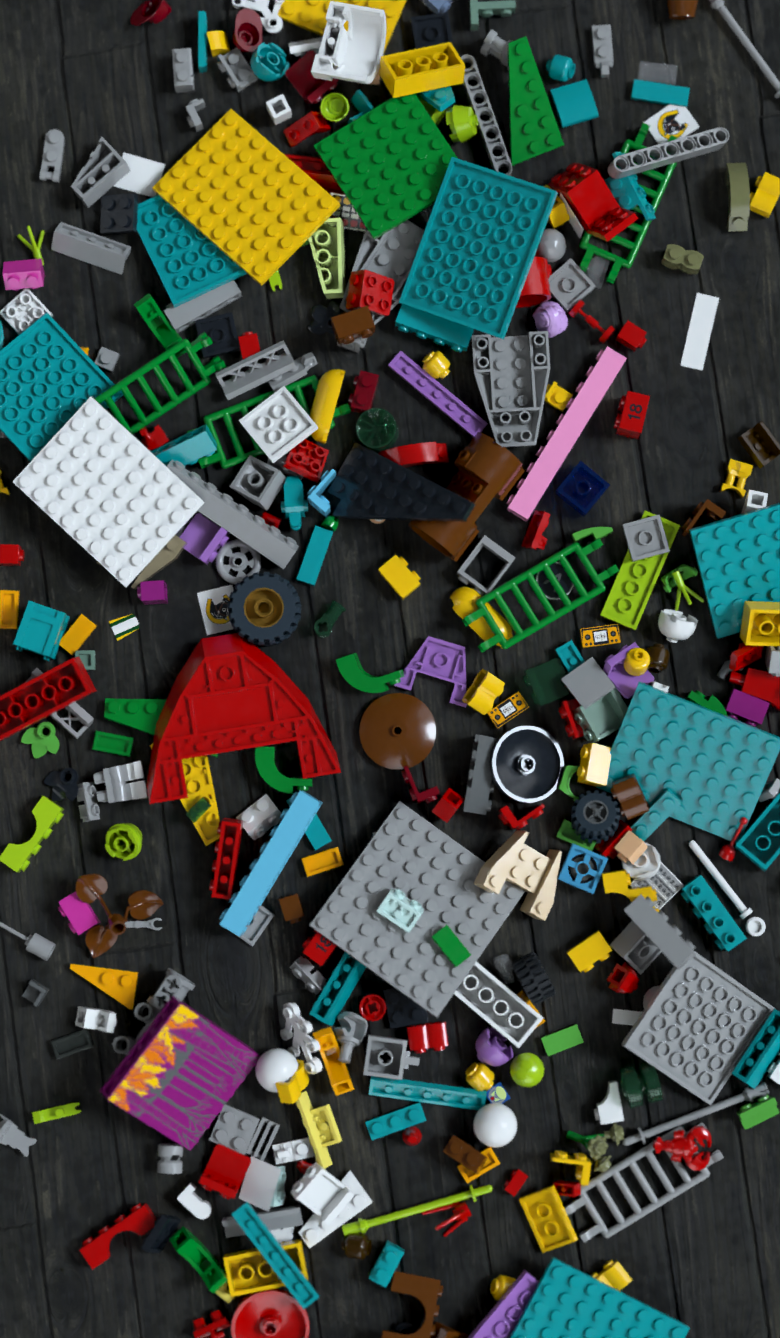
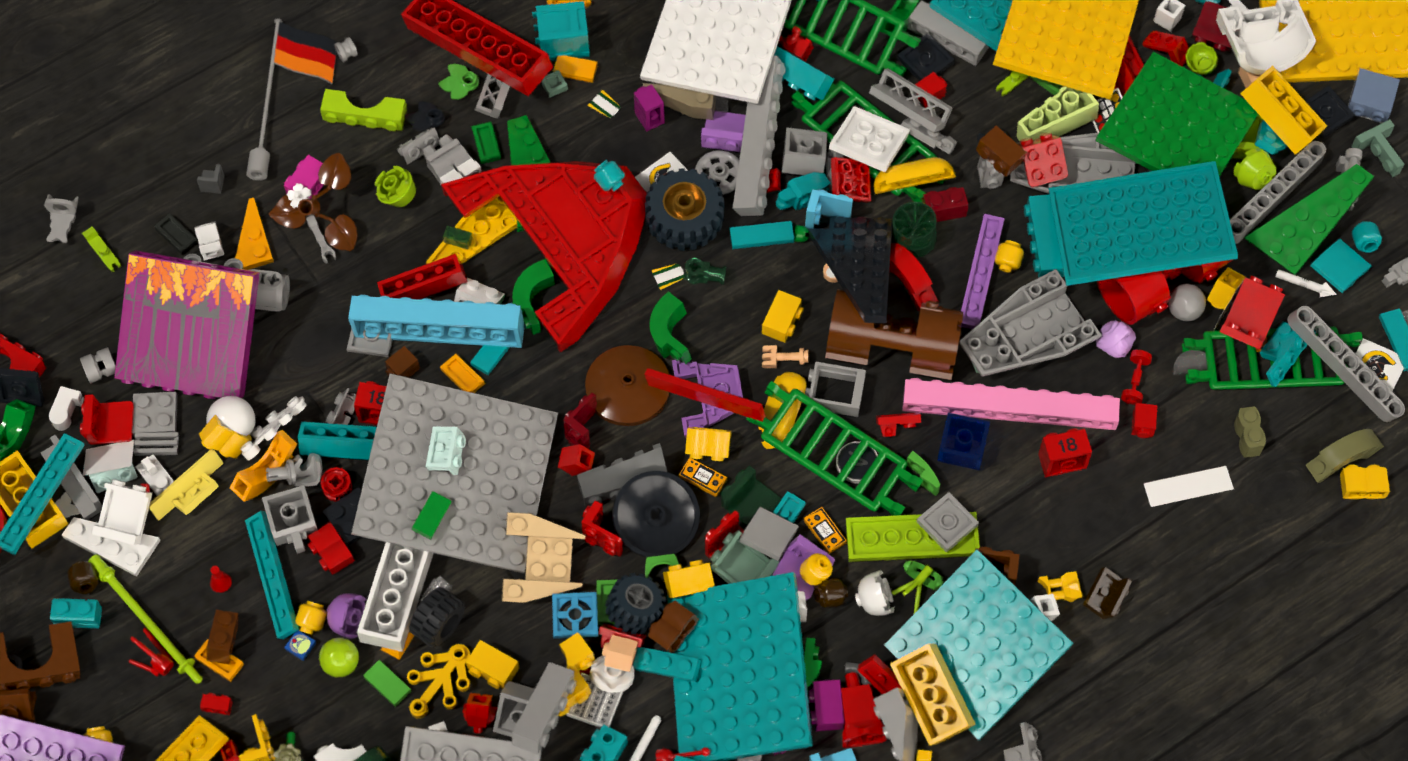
camera: 65 degrees right, 20 degrees down
teal plate [365,1102,427,1140] -> none
white piece [473,1103,517,1148] -> none
yellow bracket [544,381,573,412] -> none
light grey plate [549,258,596,312] -> none
none -> white plant [287,183,312,208]
none -> yellow plant [407,644,470,719]
none -> teal head [594,160,625,191]
none -> red tile [644,368,766,422]
none -> sticker [652,264,685,290]
none -> light nougat hinge [762,345,809,368]
none -> white piece [1275,269,1336,297]

